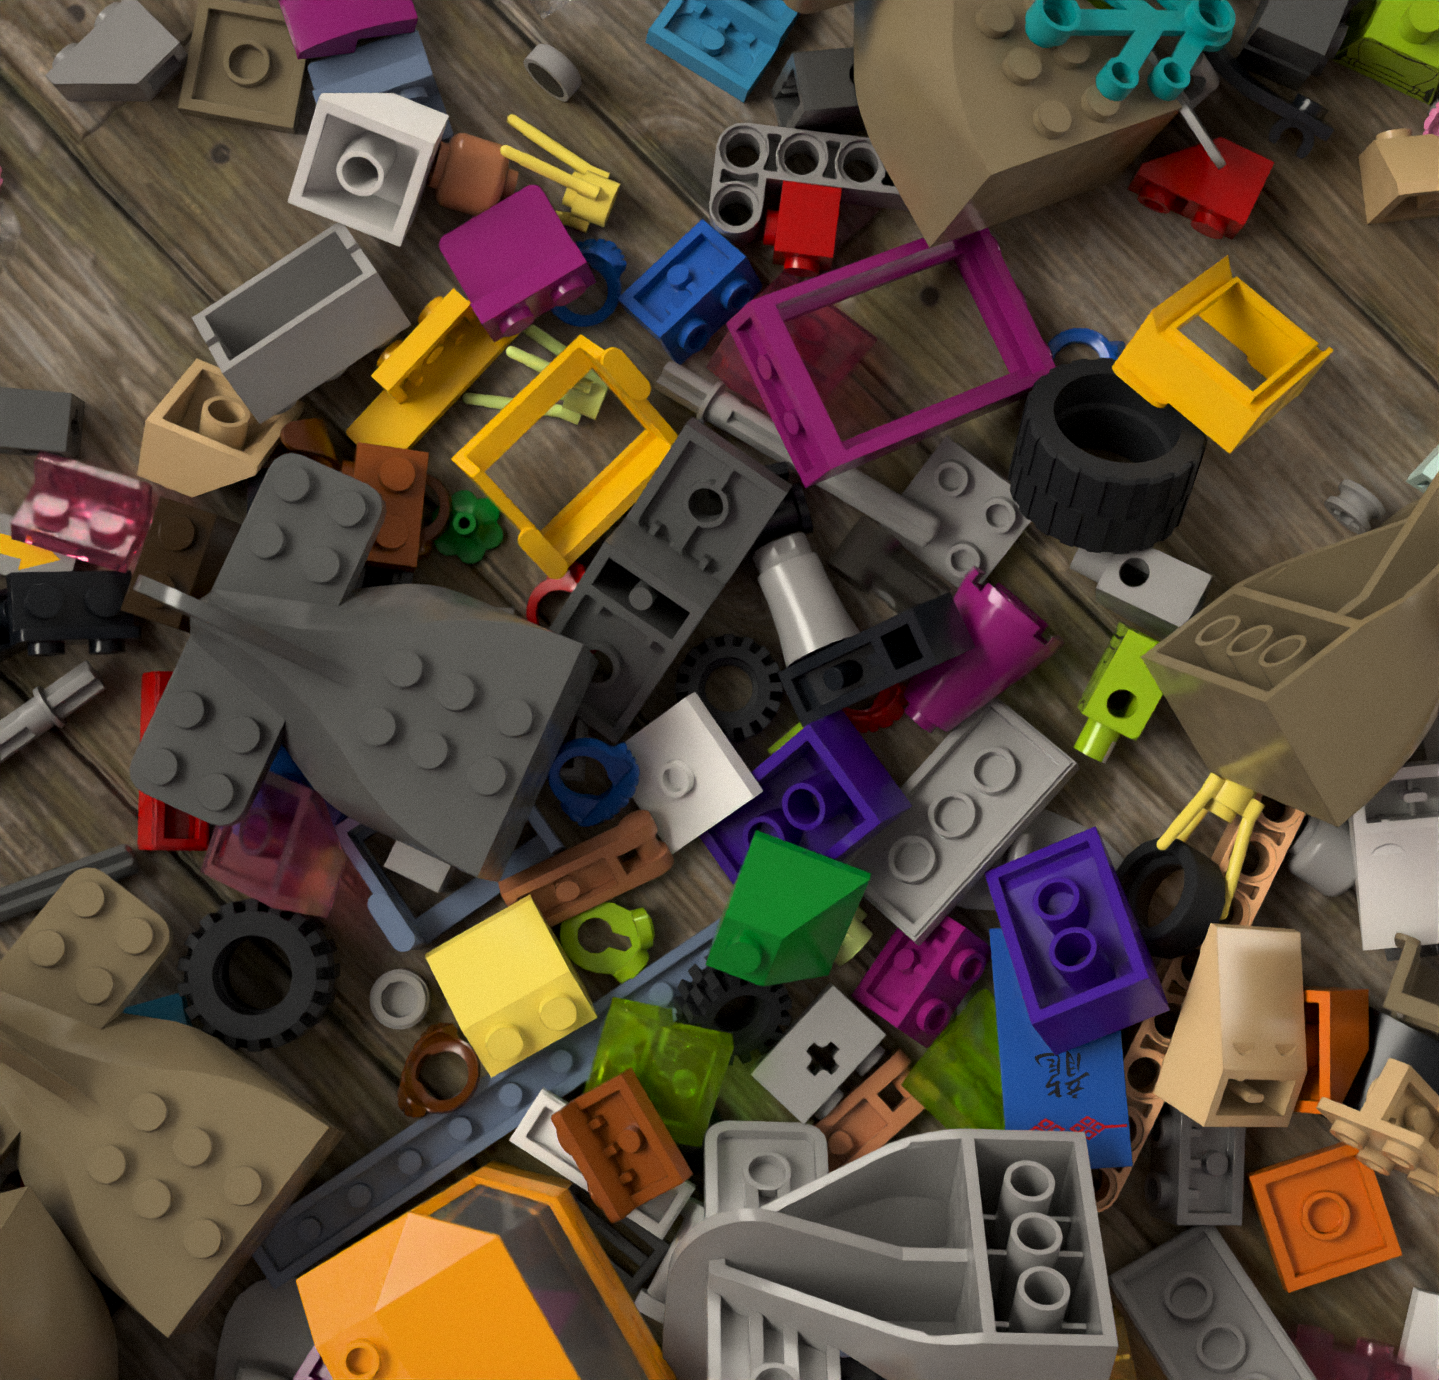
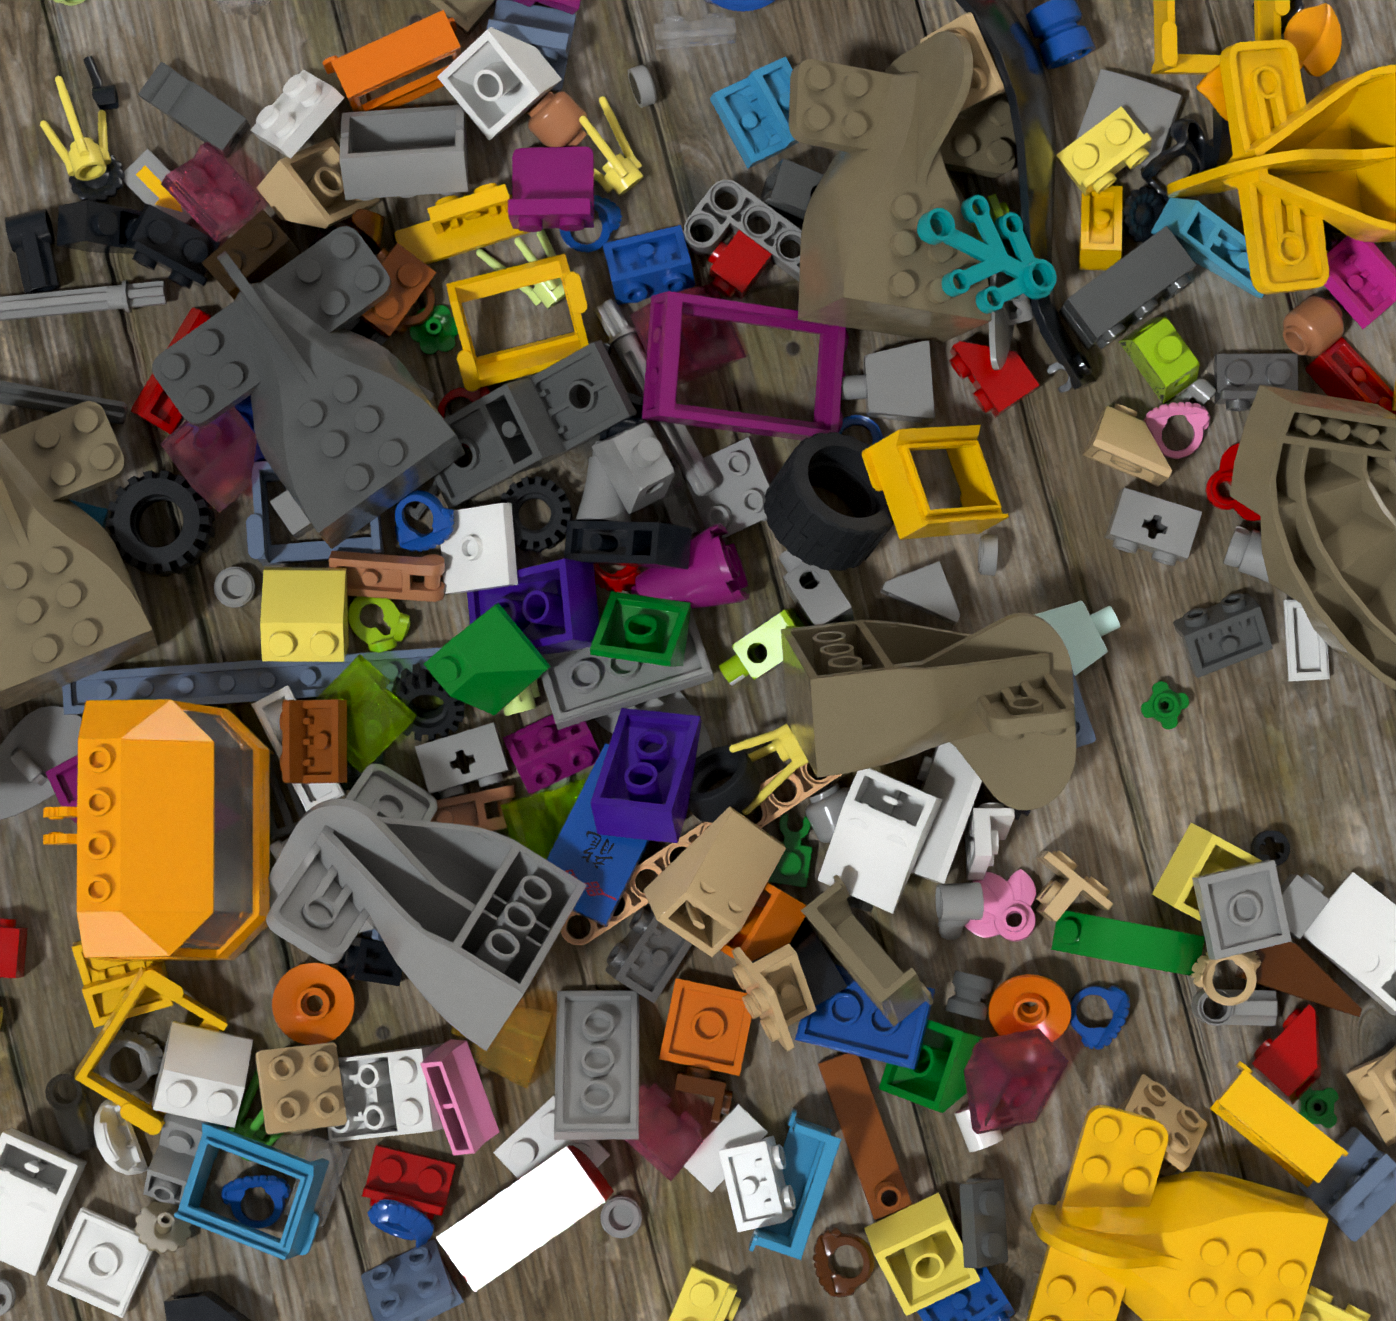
camera: 30 degrees right, 0 degrees up
reddish brown piece [397,1022,481,1118] -> none
light grey bush [1324,479,1386,535] -> none
none -> white plate [250,70,345,159]
none -> orange piece [322,10,462,112]
none -> green slope [590,591,691,667]
none -> light grey torso [592,422,675,515]
none -> reddish brown bracket [674,1066,733,1123]
none -> green plate [768,814,812,888]
none -> light grey torso [841,341,935,423]
none -> light grey slope [880,561,960,625]
none -> light grey tile [978,534,998,576]

